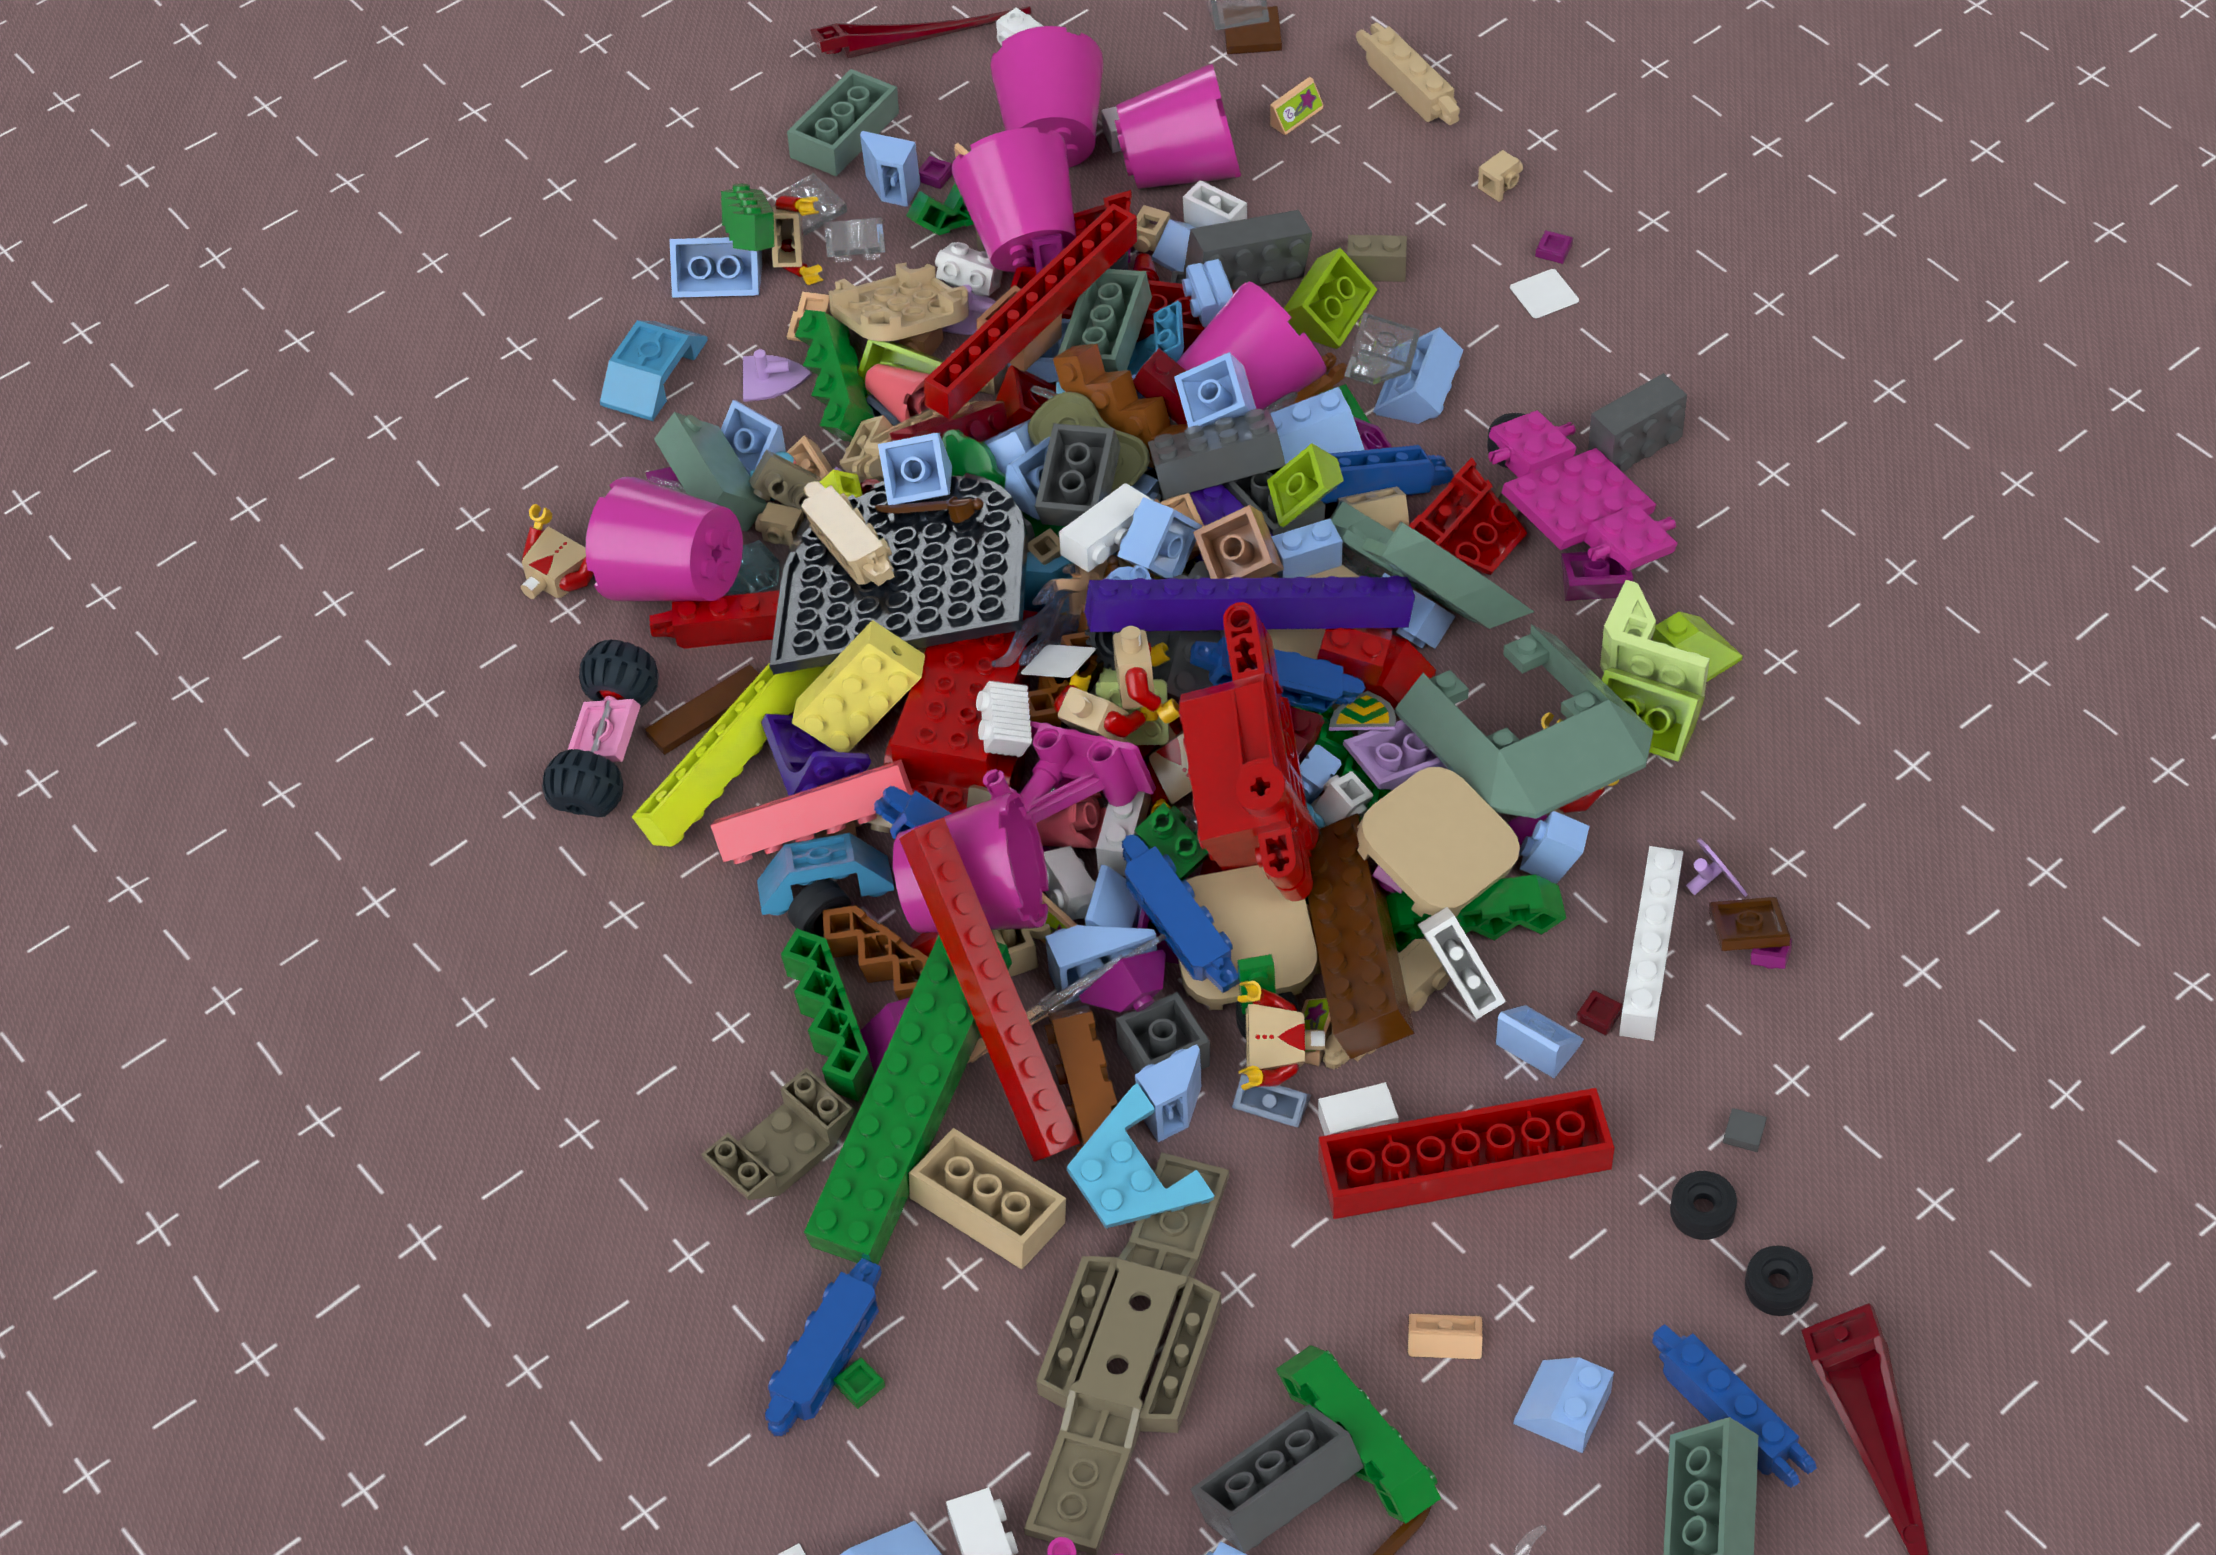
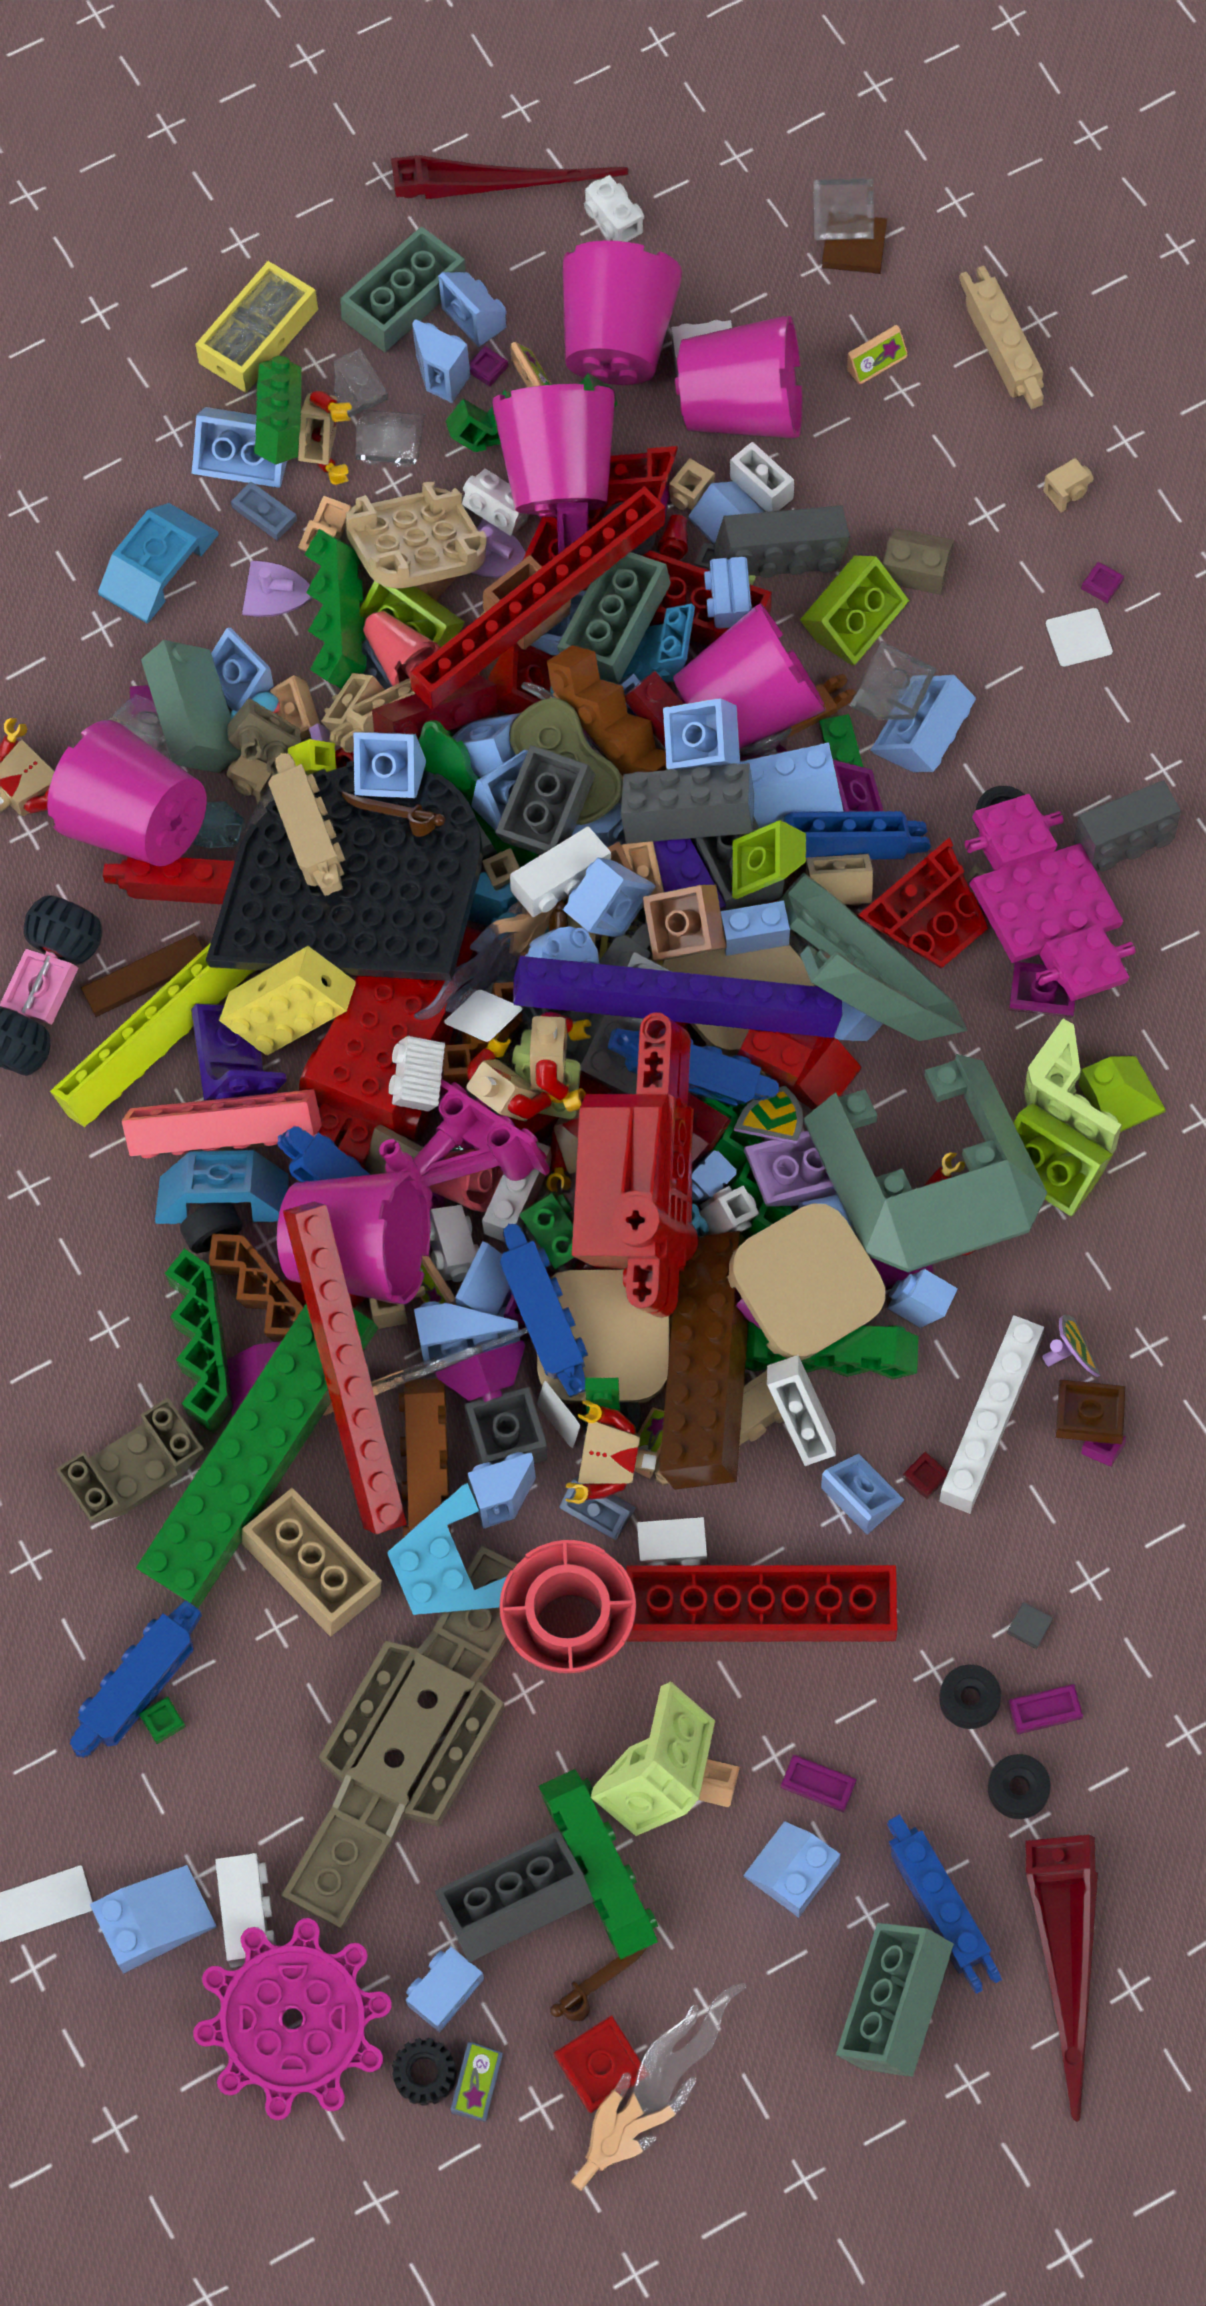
camera: 10 degrees right, 15 degrees up
none -> brick [195,261,318,393]
none -> sand blue plate [231,481,297,541]
none -> light blue slope [438,272,507,347]
none -> coral cone [500,1540,636,1673]
none -> white sticker [537,1381,580,1448]
none -> yellowish green bracket [591,1682,715,1836]
none -> magenta tile [780,1754,857,1813]
none -> magenta tile [1008,1684,1083,1735]

